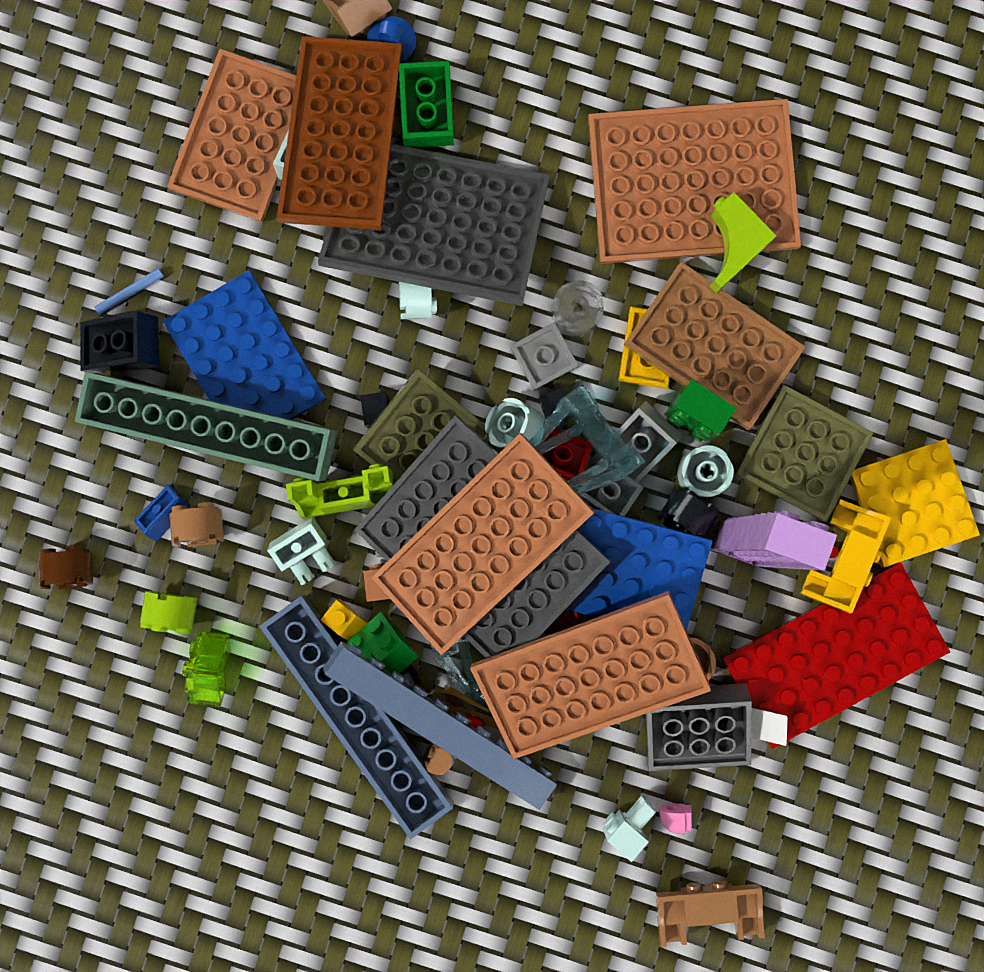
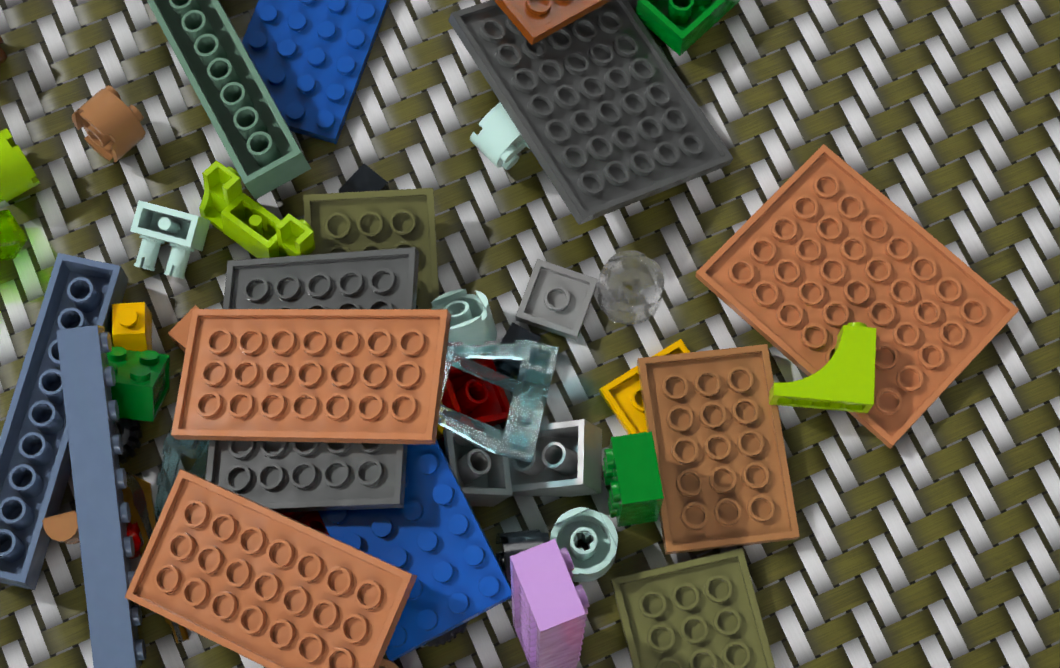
camera: 45 degrees right, 15 degrees down
blue slope [134,484,190,541] -> none

